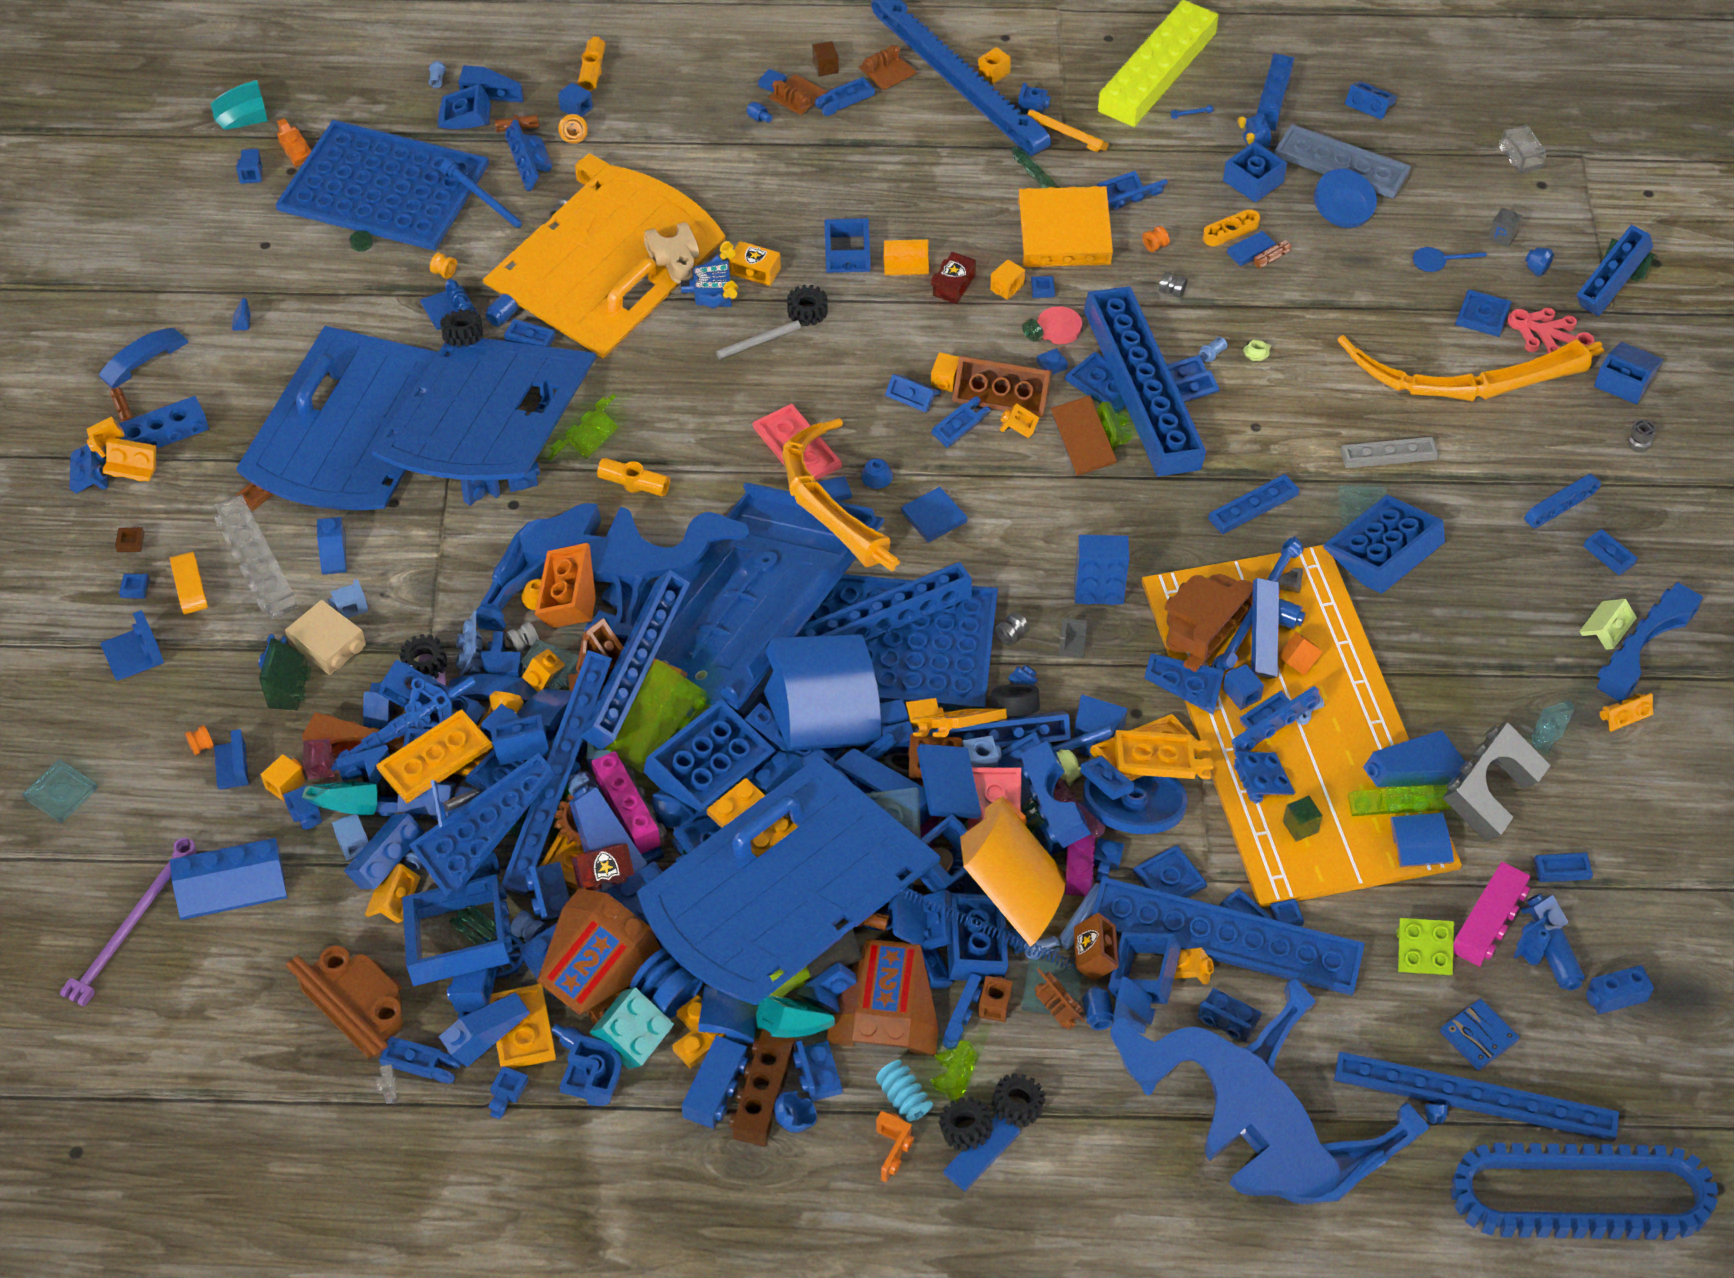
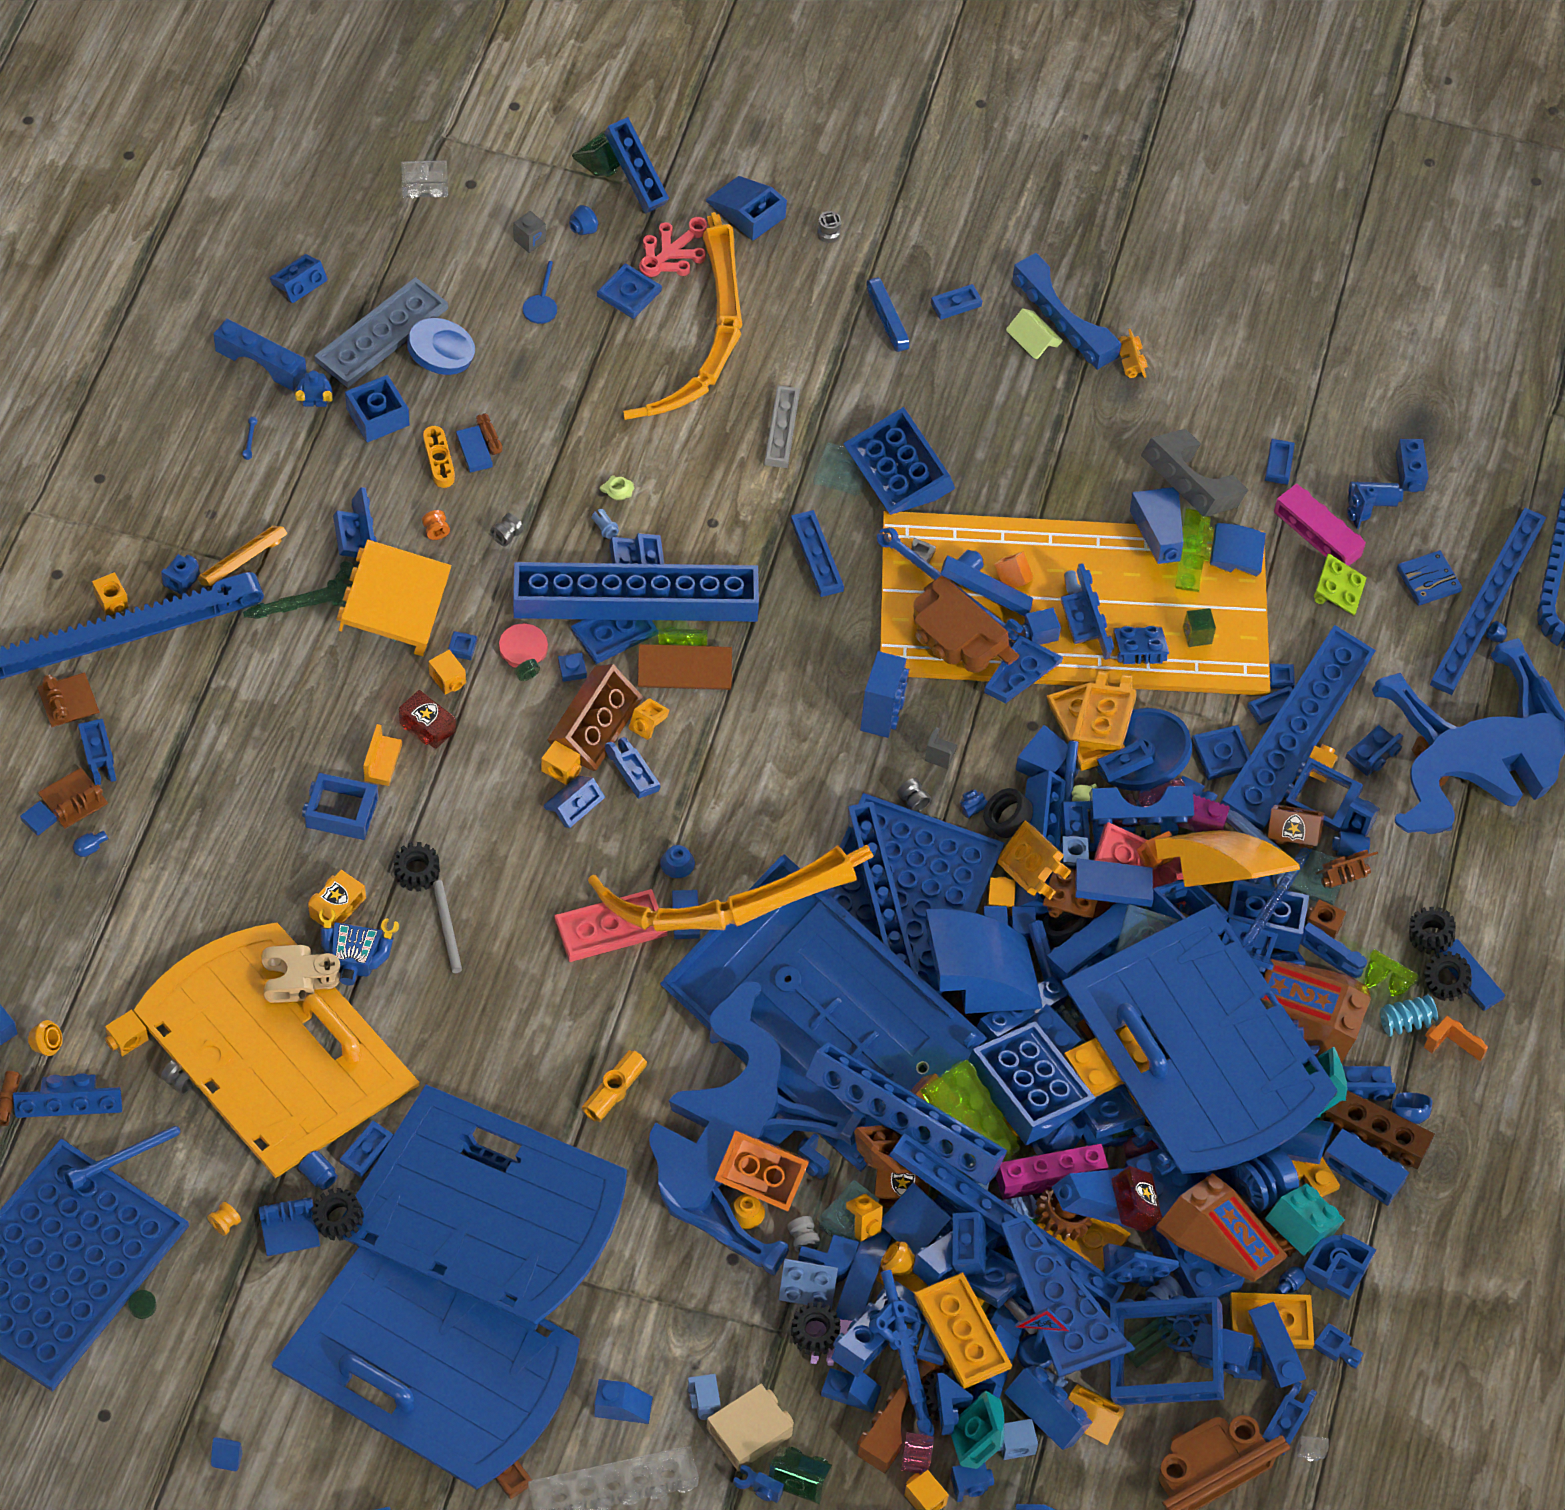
camera: 80 degrees left, 5 degrees up
clear neon green bracket [547,393,618,461] -> none
reddish brown brick [812,41,839,77] -> none
blue tile [901,487,967,543] -> none
neon yellow brick [1098,0,1219,127] -> none
bracket [1521,894,1569,931] -> none
clear light blue bracket [1531,700,1575,756] -> none

